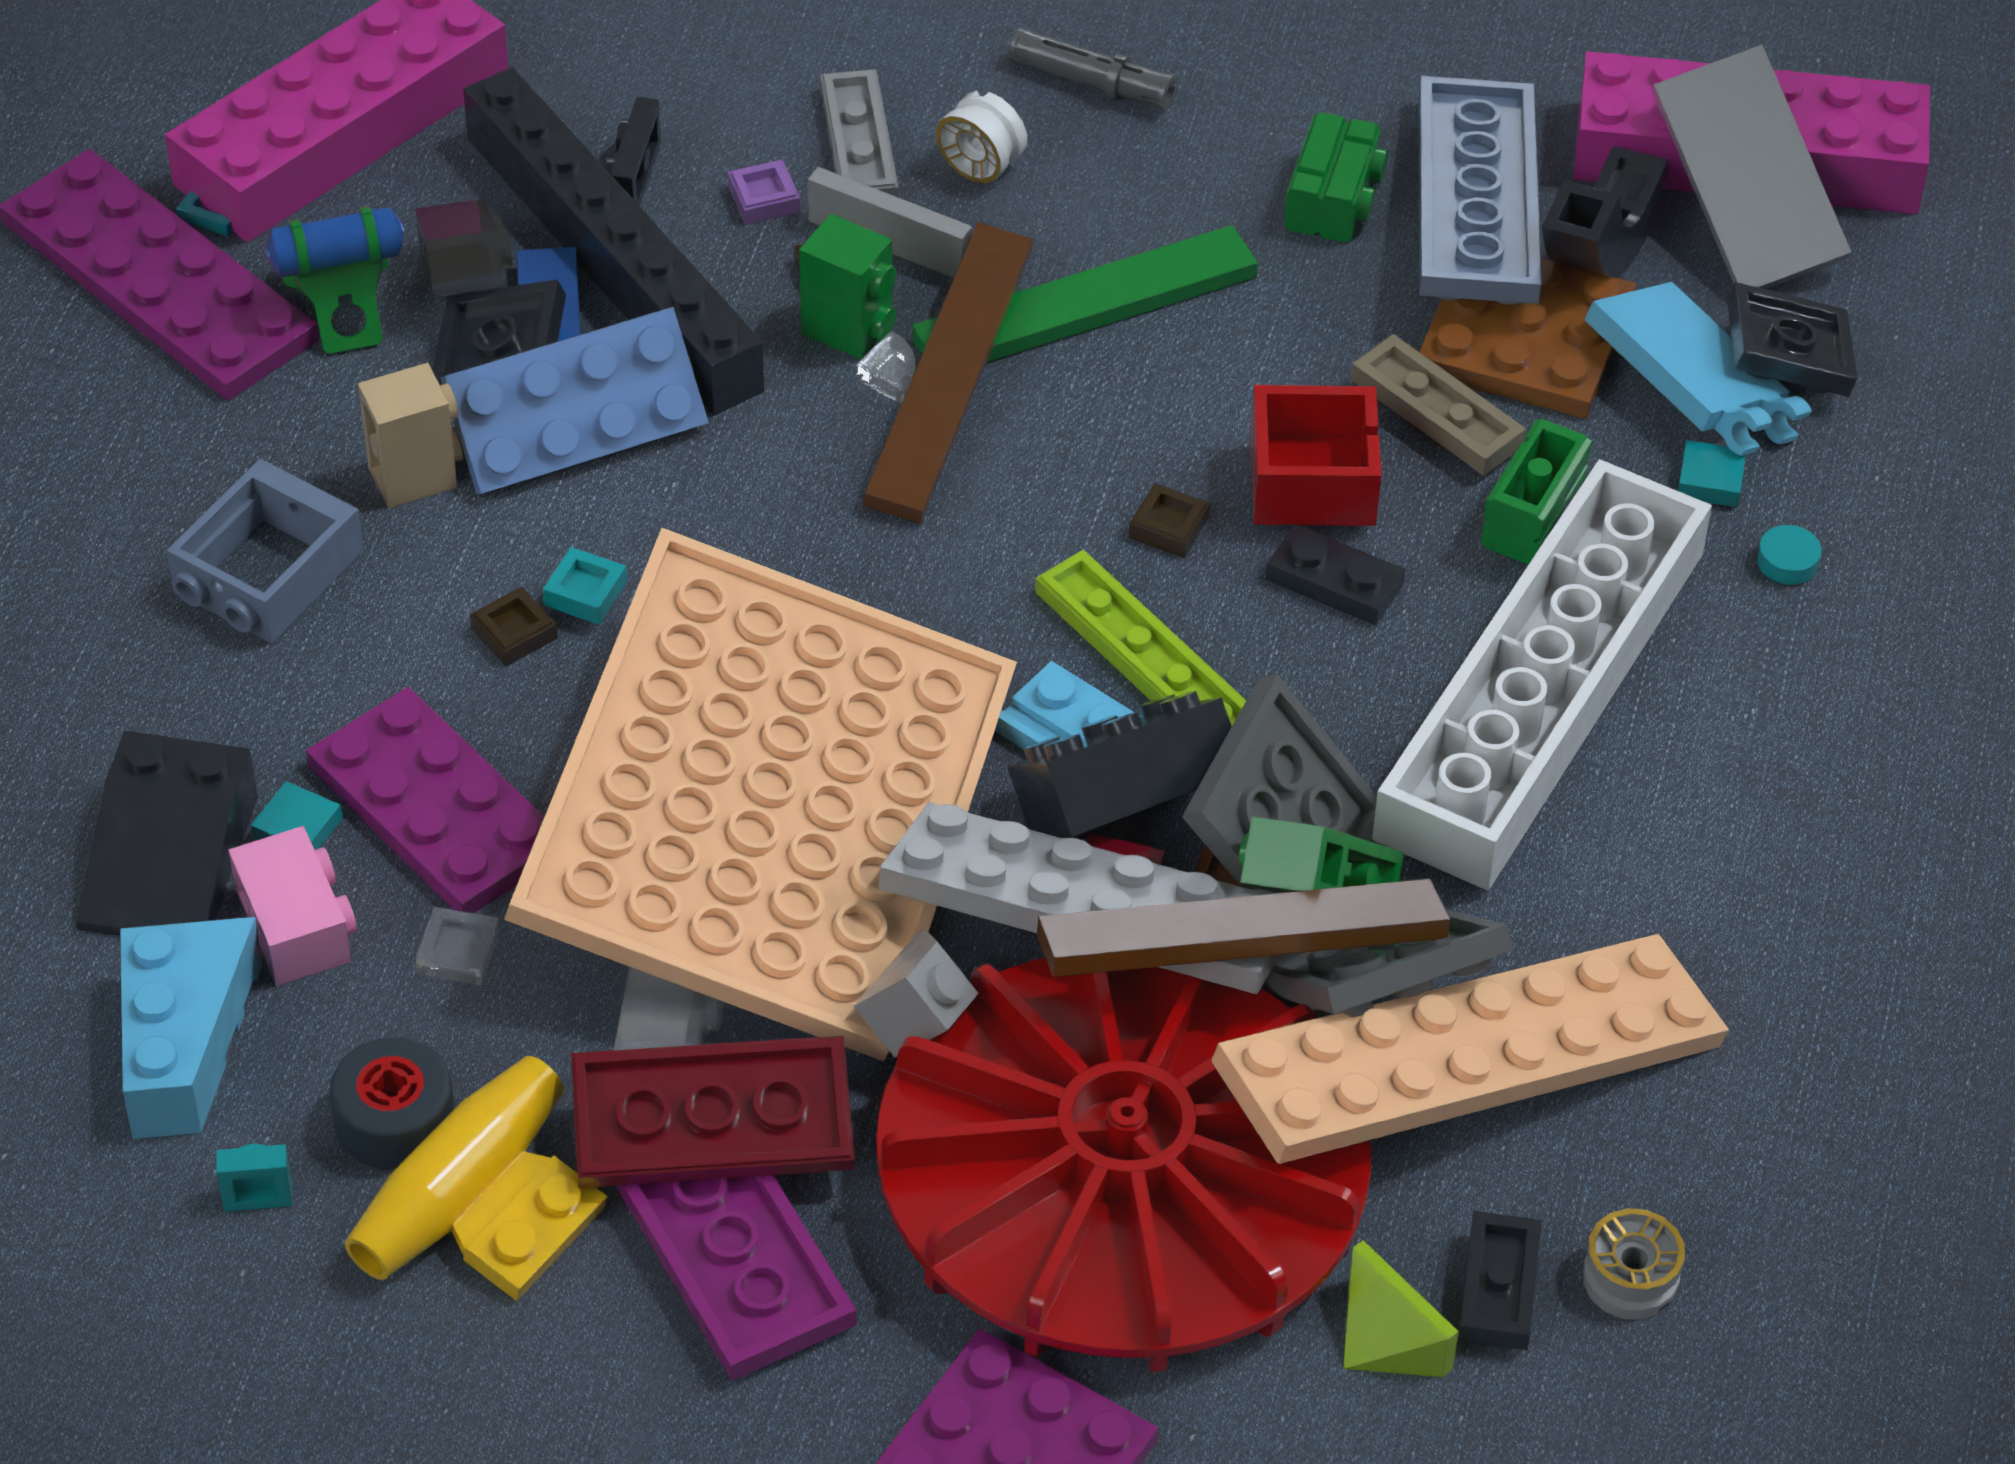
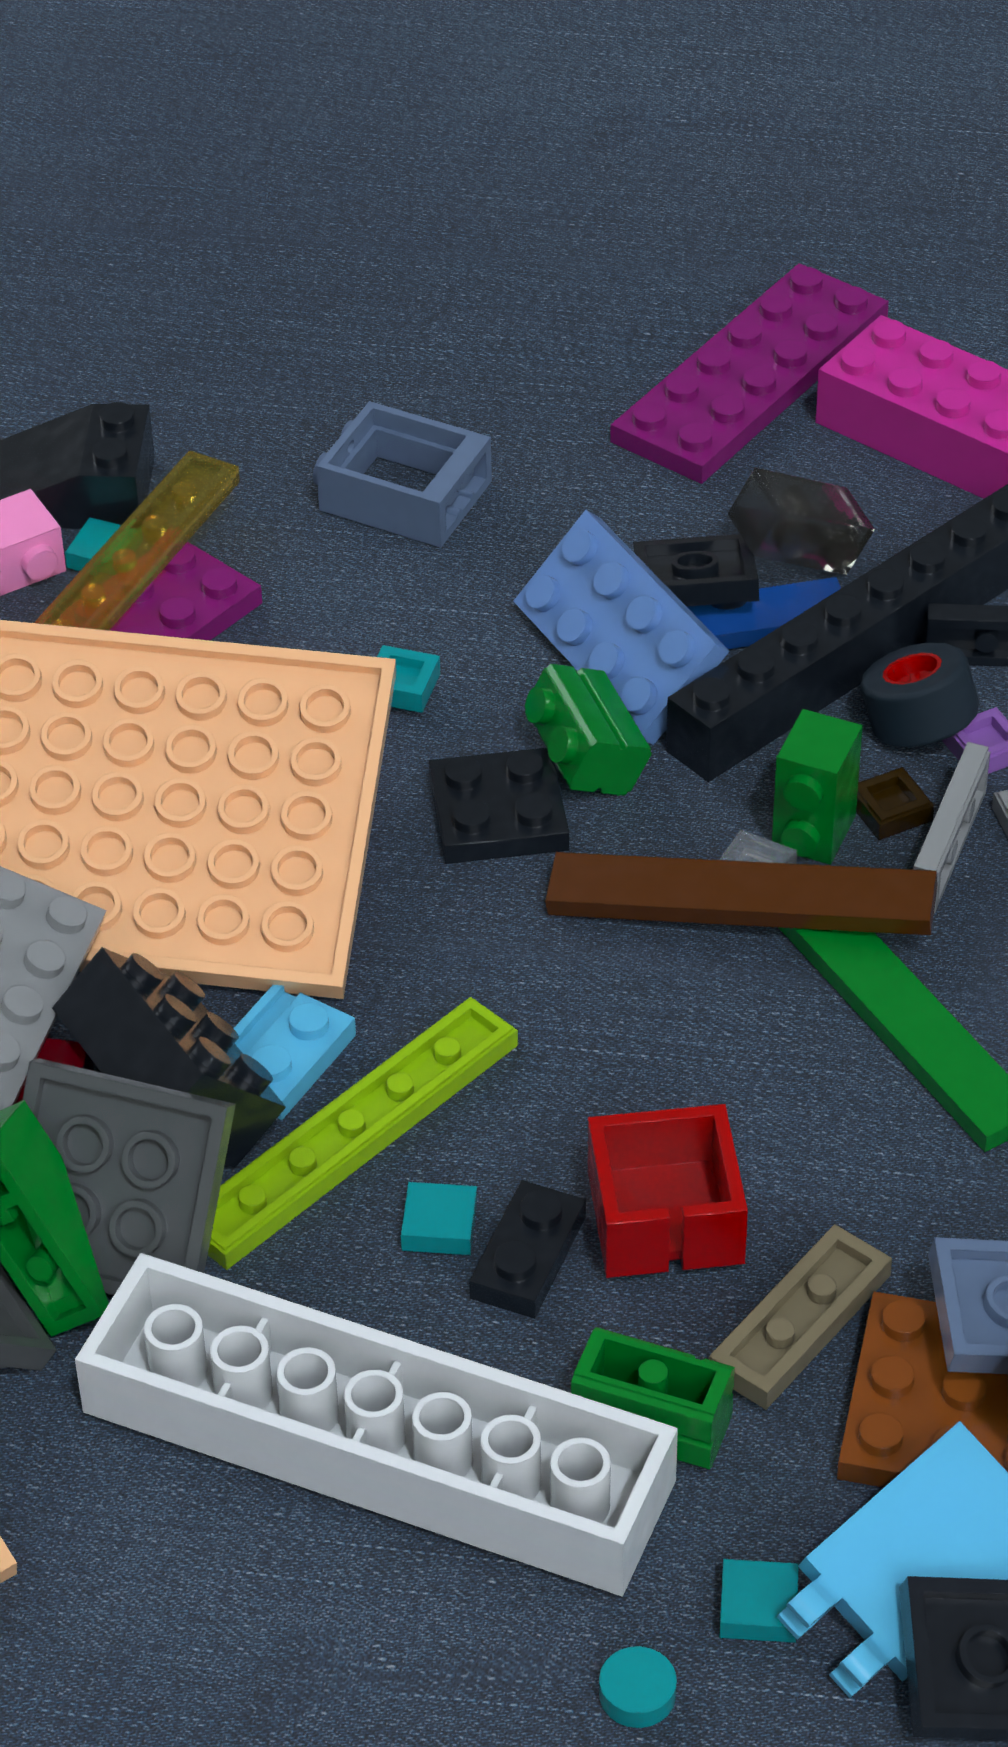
camera: 85 degrees right, 5 degrees down
piece [266,206,404,354] -> none
tan brick [358,363,463,509] -> none
dark brown tile [470,587,558,667] -> none
dark brown tile [1129,483,1210,558] -> none
none -> clear yellow tile [34,450,240,631]
none -> teal tile [401,1182,477,1255]
none -> black plate [429,748,569,864]
none -> green brick [524,664,652,796]
none -> black wheel [860,643,979,747]

